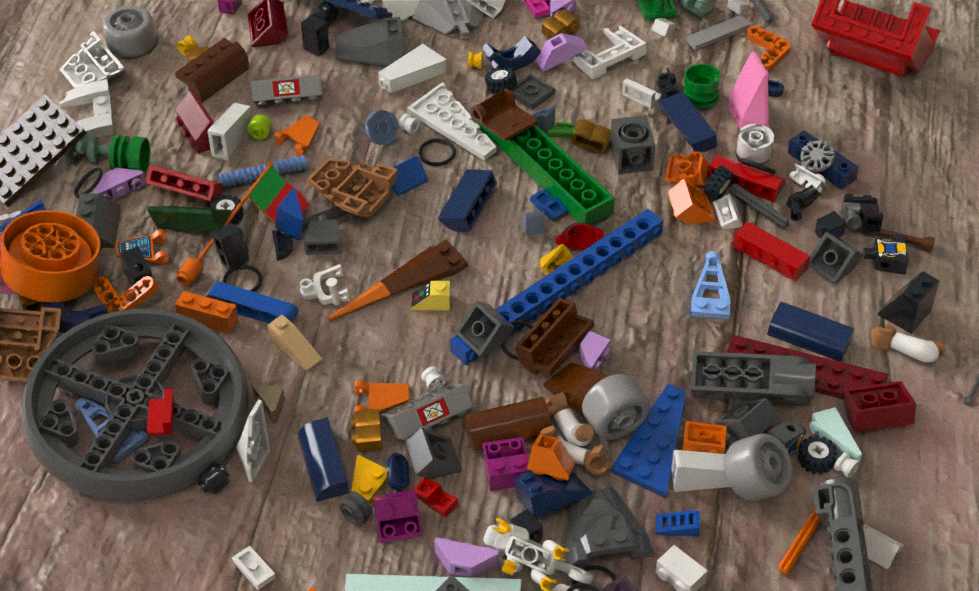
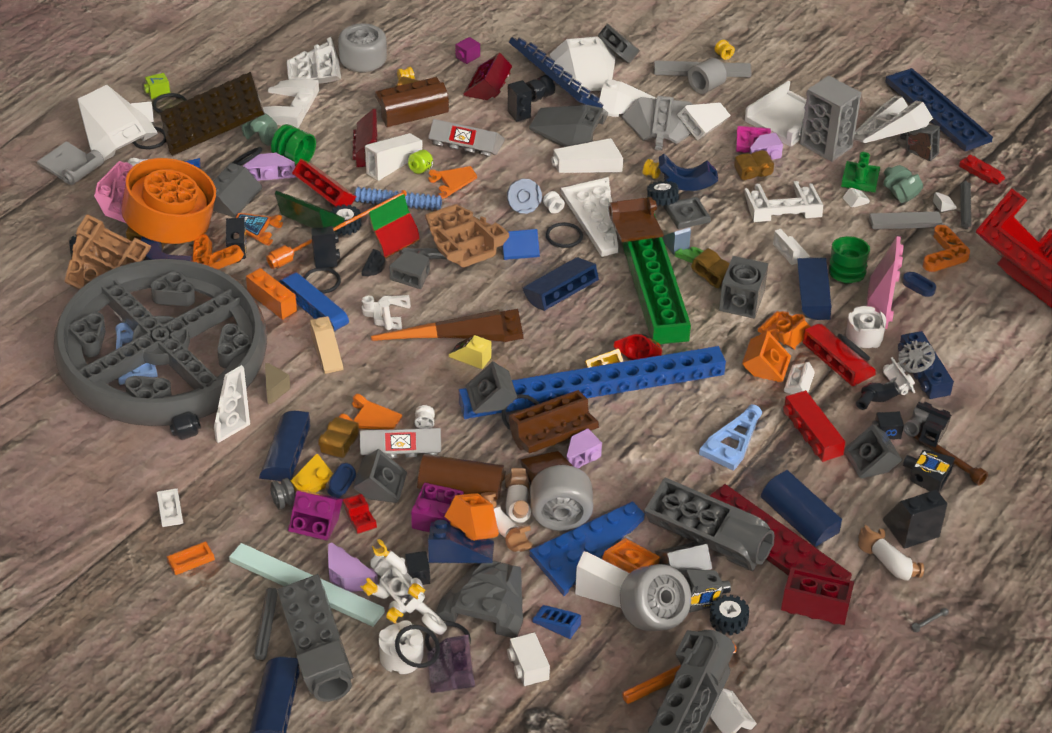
camera: 25 degrees right, 5 degrees down
red panel [147,389,174,435] -> none
blue slope [275,189,304,240] -> none
sand blue slope [521,211,544,236] -> none
blue slope [530,188,568,220] -> none
lavender slope [536,33,588,72] -> none
black hinge [658,67,679,99] -> none
black wheel [703,165,734,200] -> none
dark grey axle [729,184,790,228] -> none
light aqua slope [809,407,862,461] -> none
white wheel [834,452,860,478] -> none

